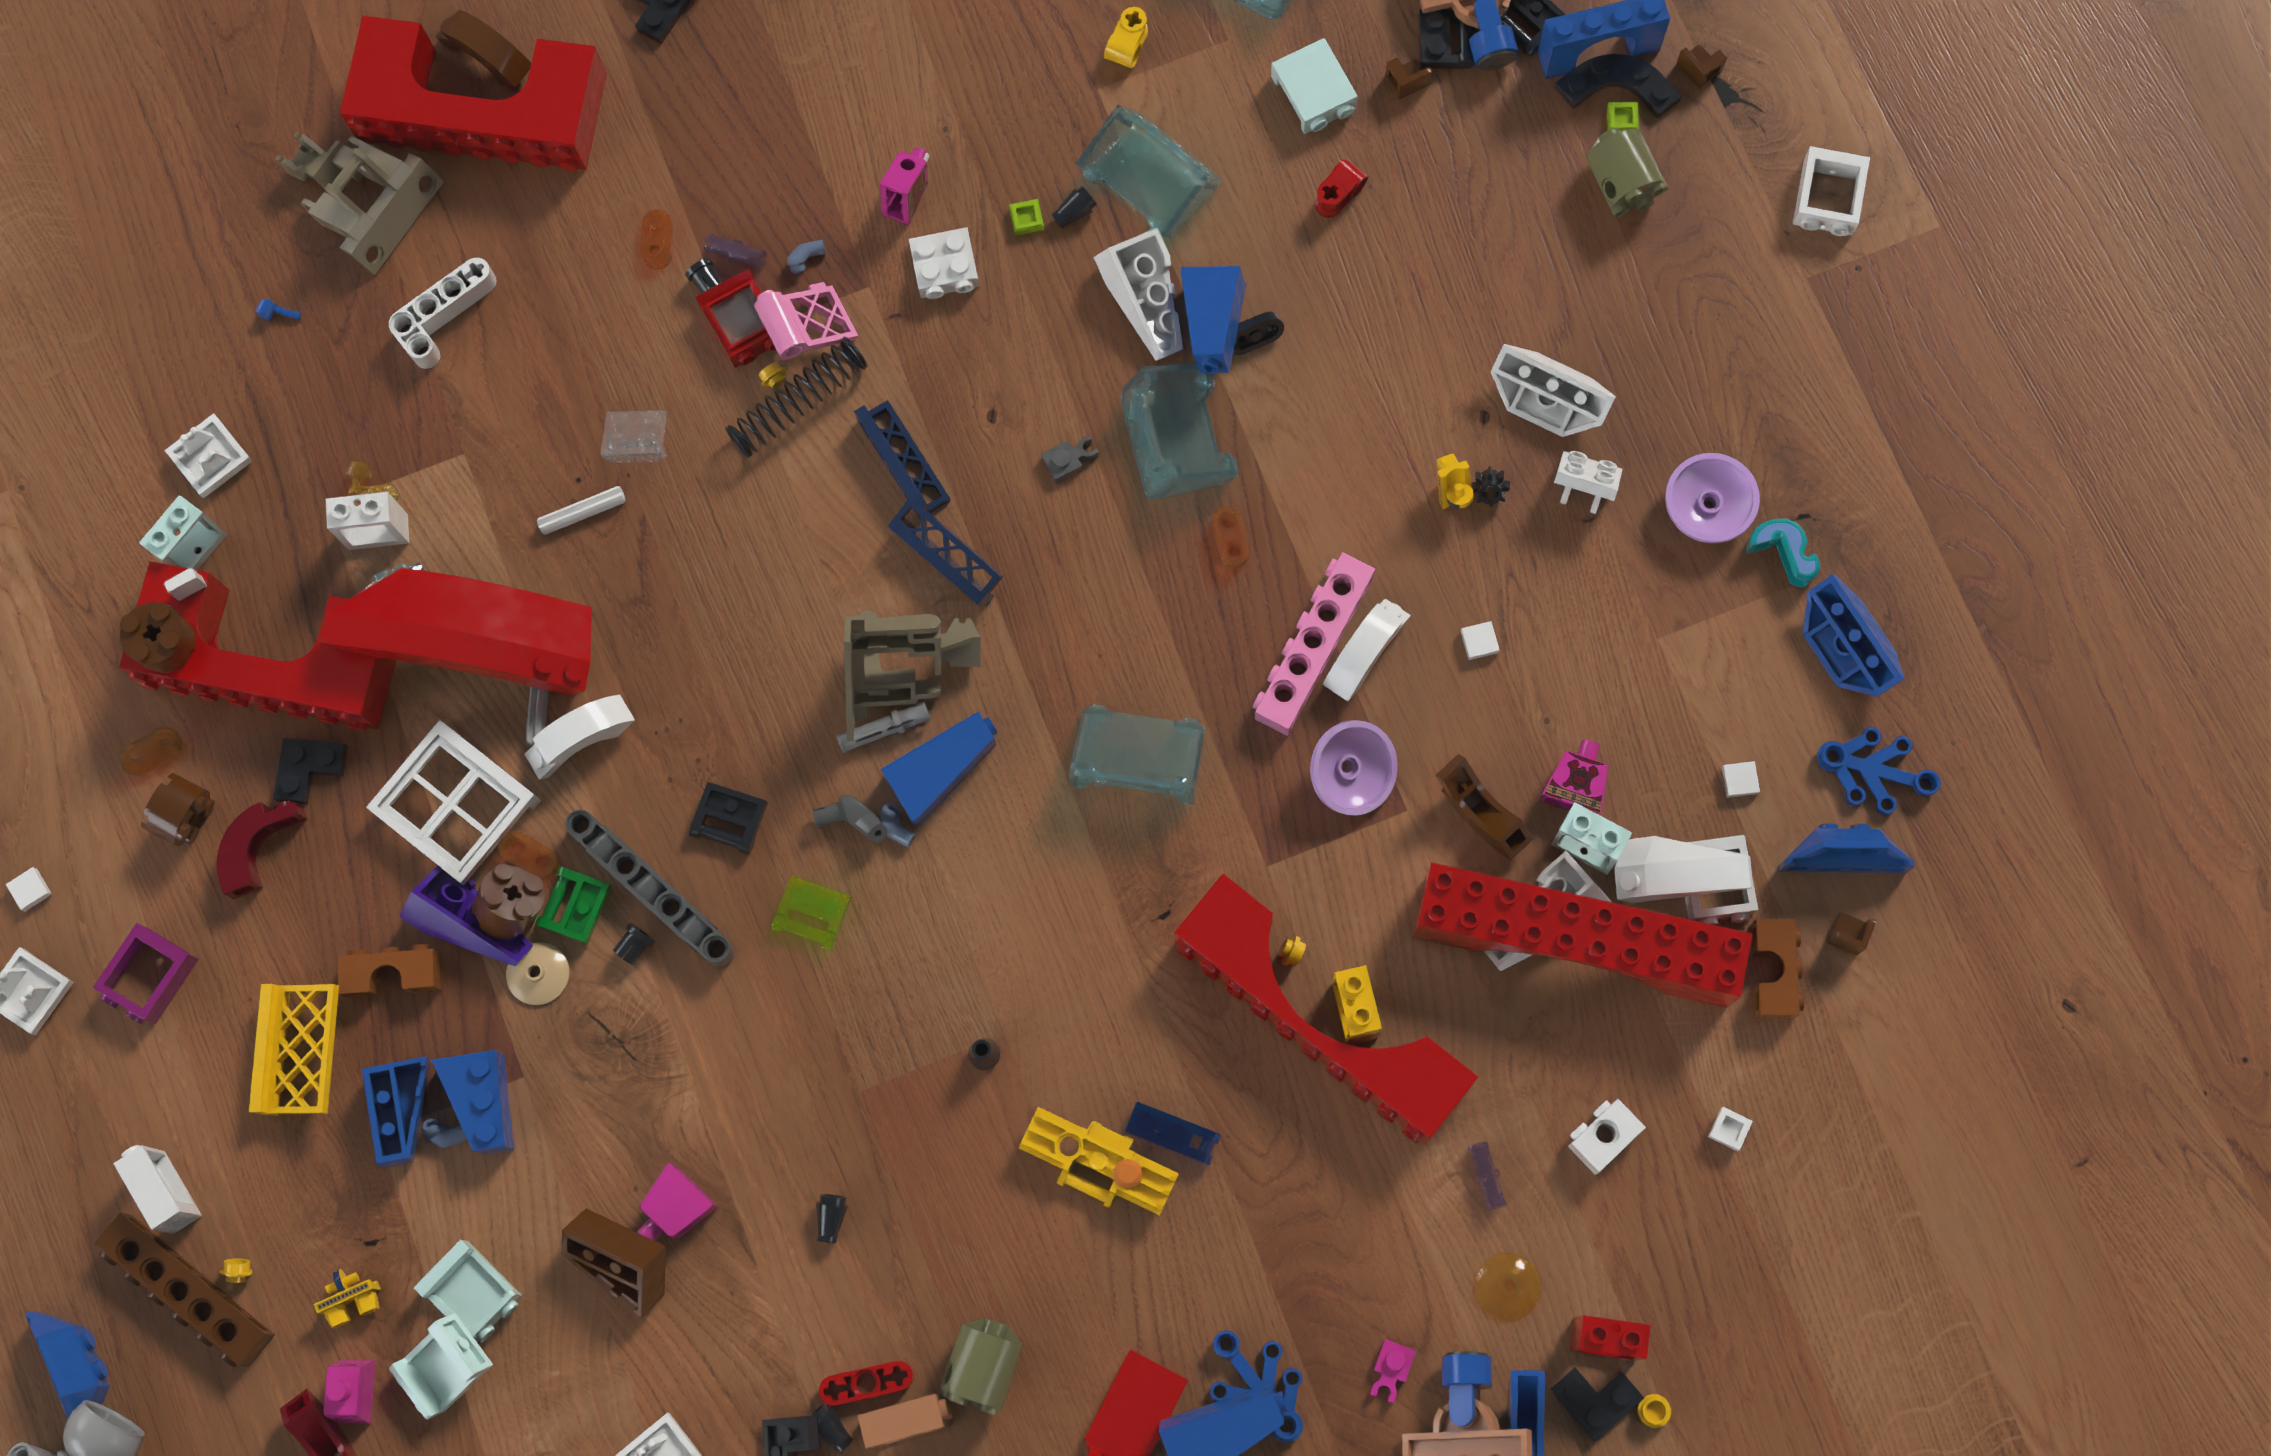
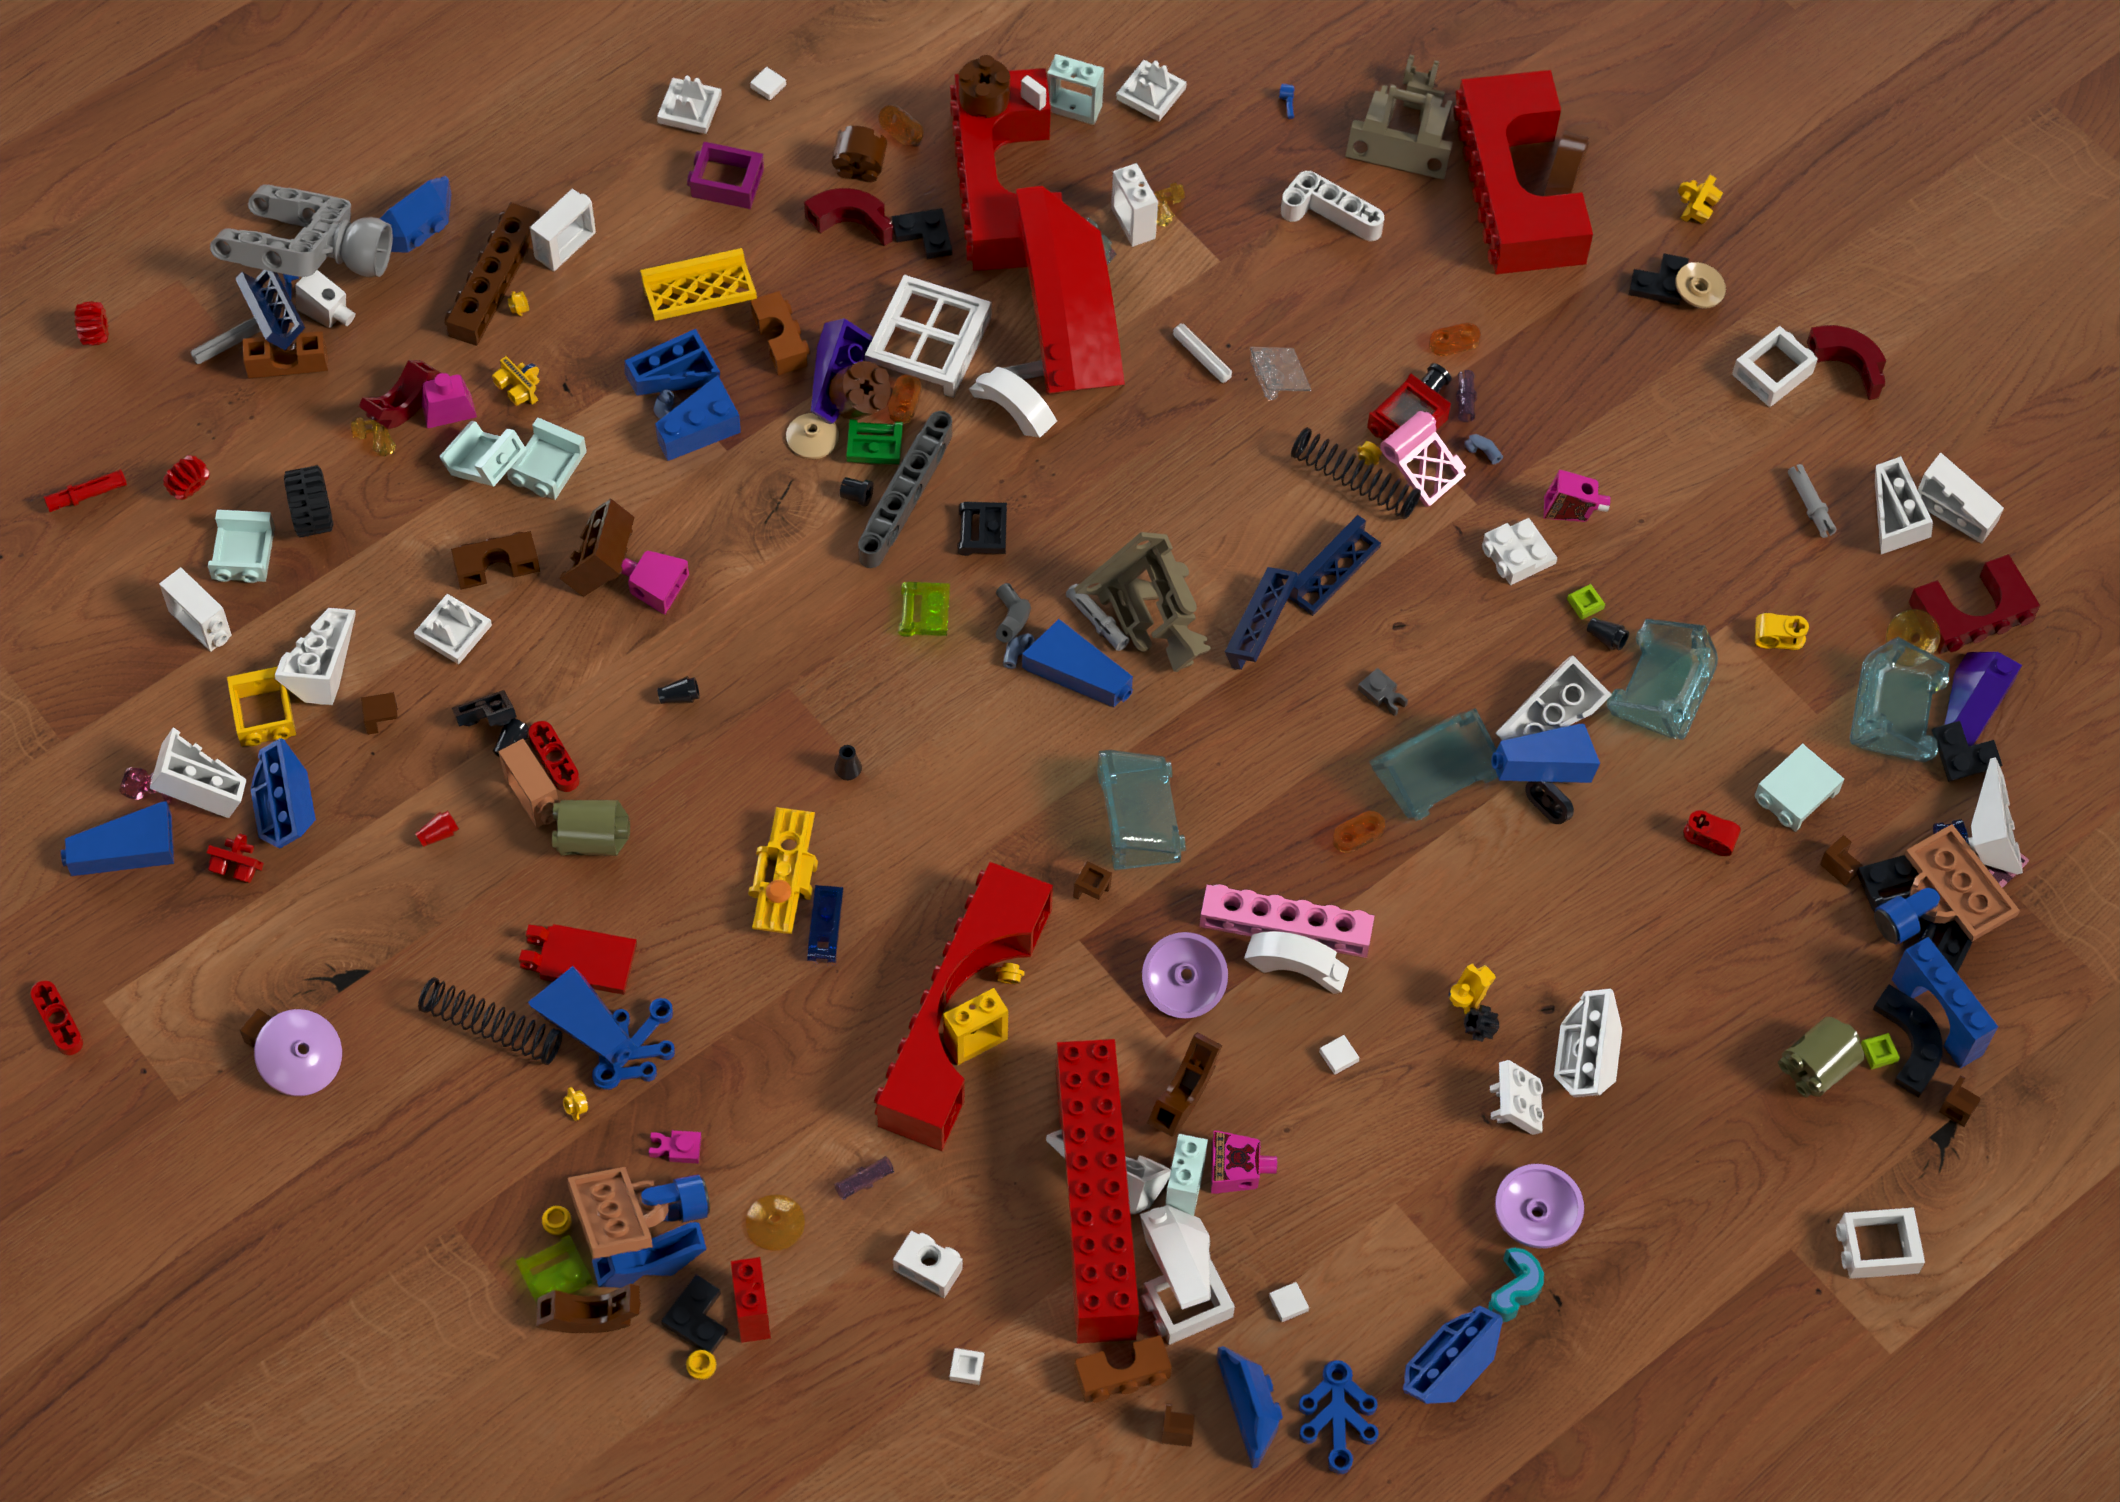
camera: 65 degrees right, 15 degrees down
none -> reddish brown arch [451,531,540,590]
none -> reddish brown panel [1073,861,1112,900]

